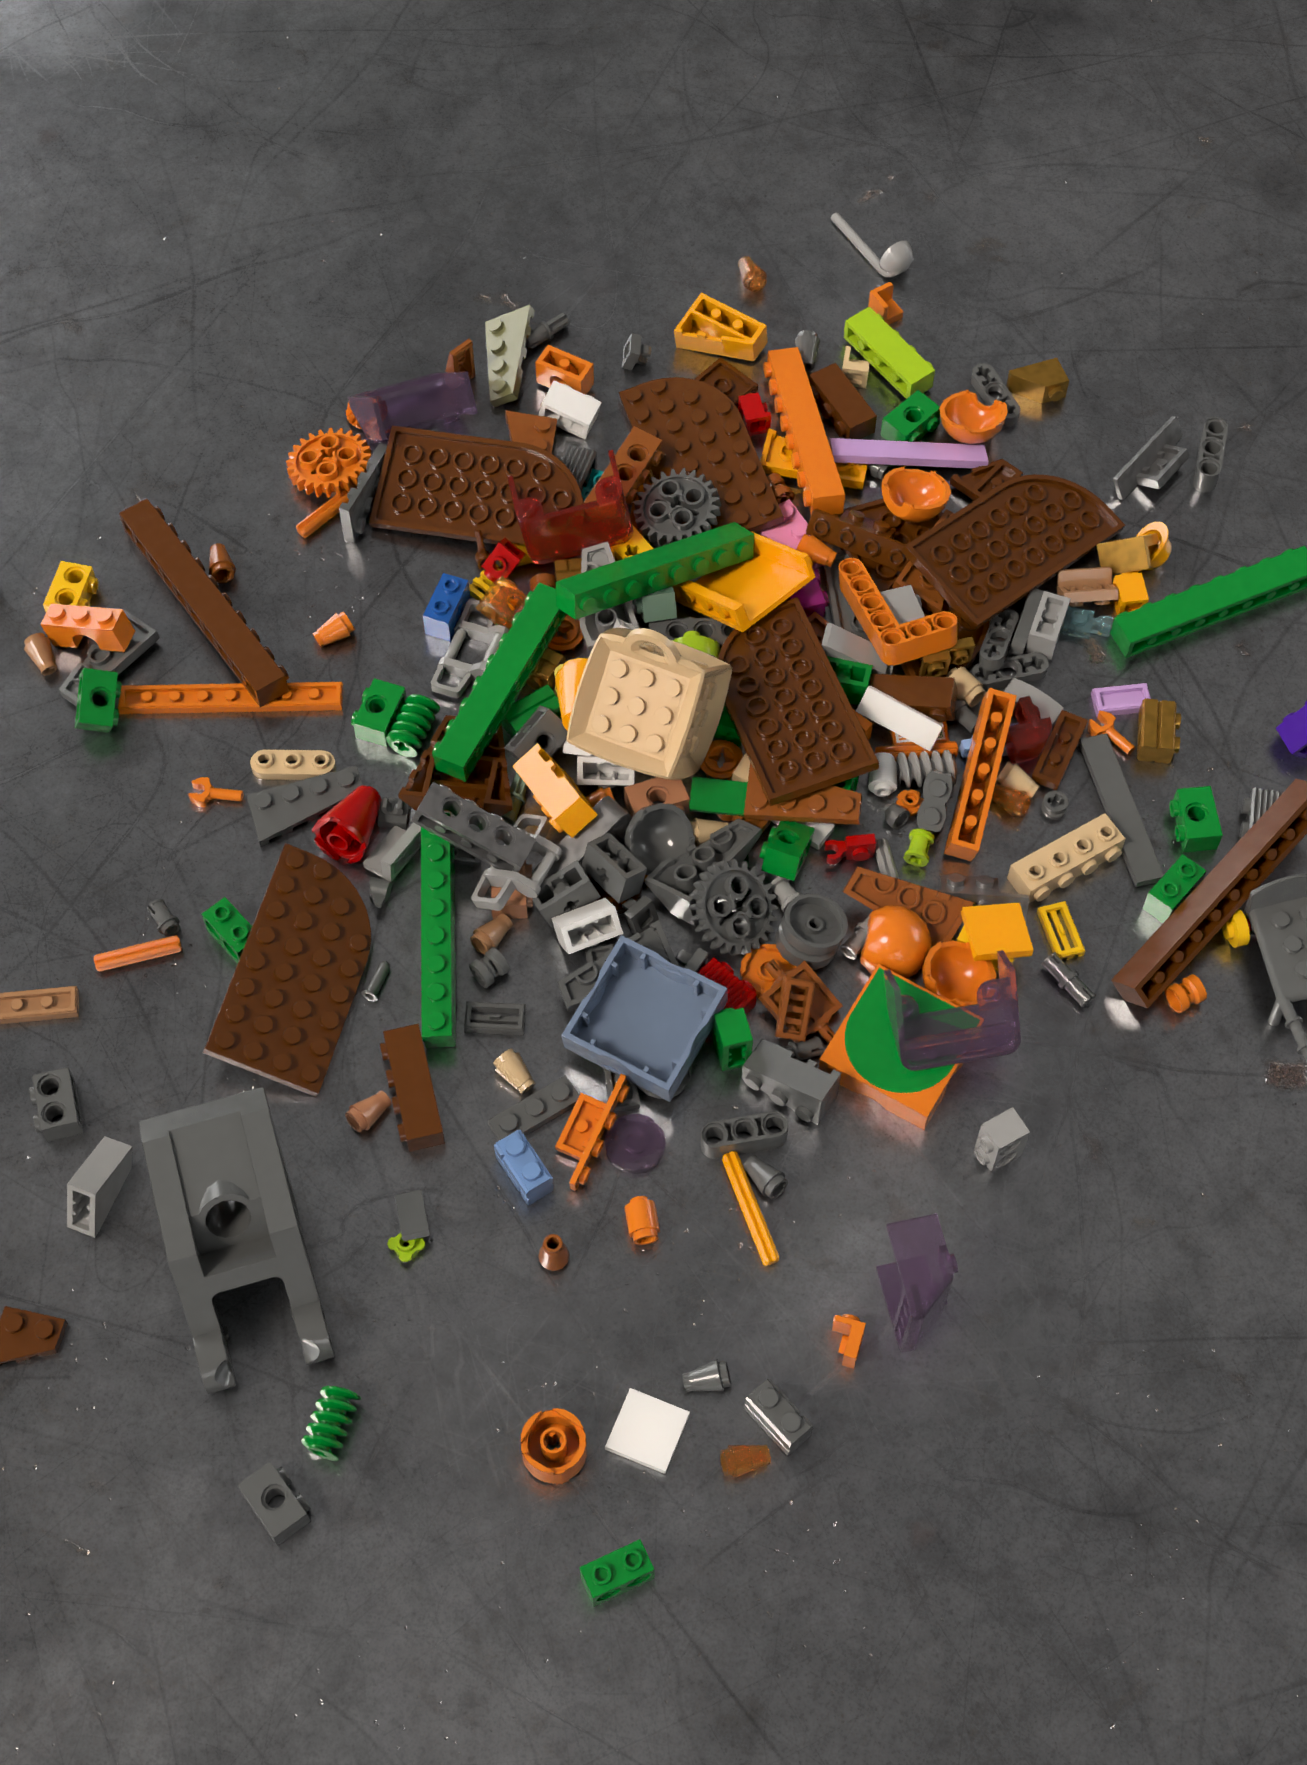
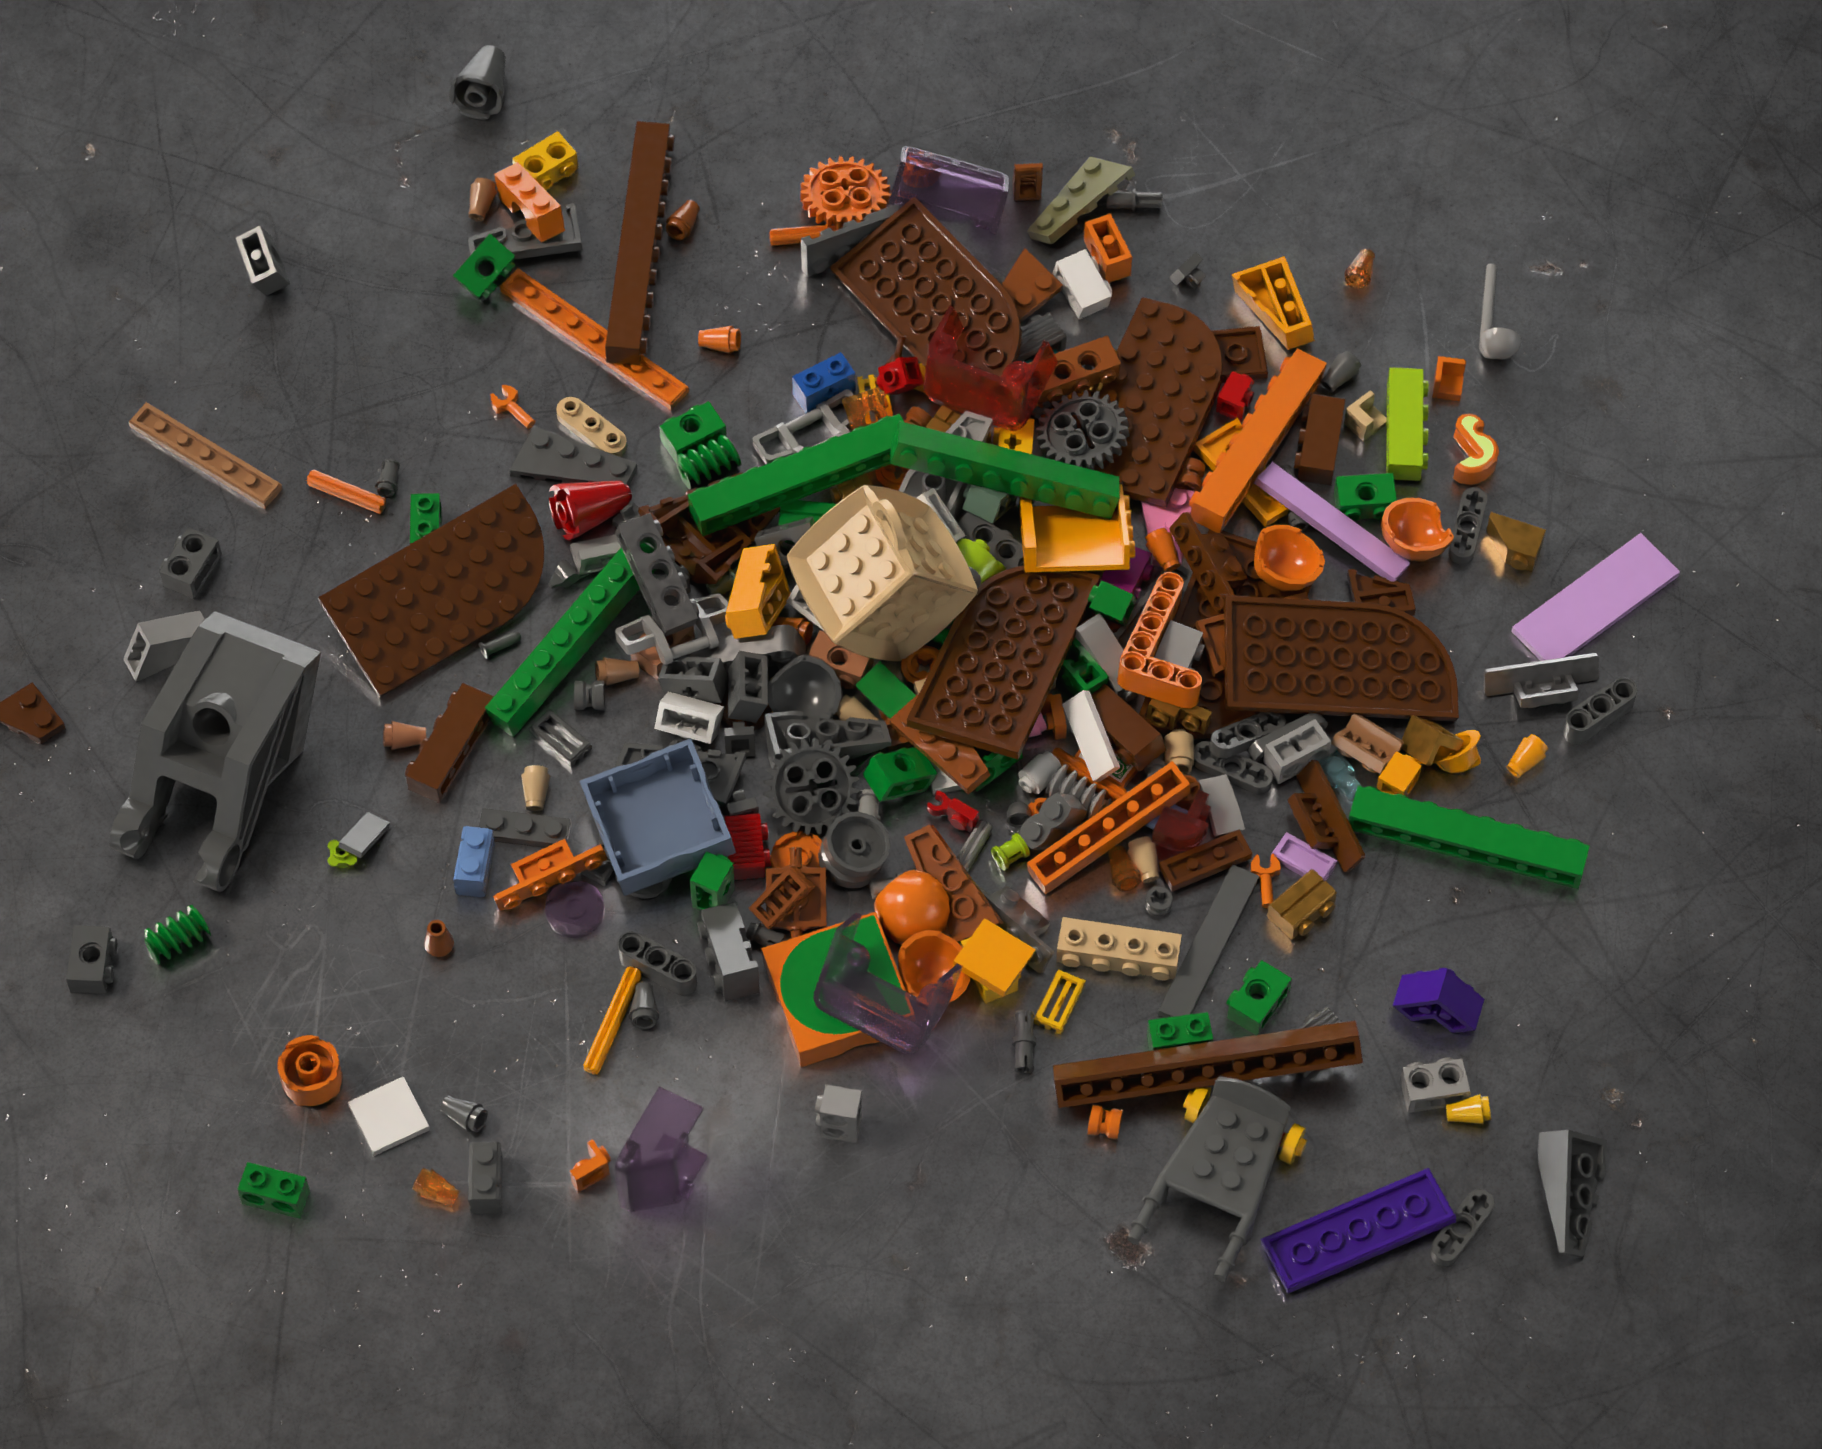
camera: 40 degrees right, 0 degrees up
orange brick [624,1196,660,1245] -> none
none -> green brick [1087,580,1137,627]
none -> reddish brown bracket [1287,760,1365,872]
none -> orange animal [1453,413,1499,485]
none -> light orange cone [1506,734,1548,778]
none -> lavender tile [1511,533,1680,661]

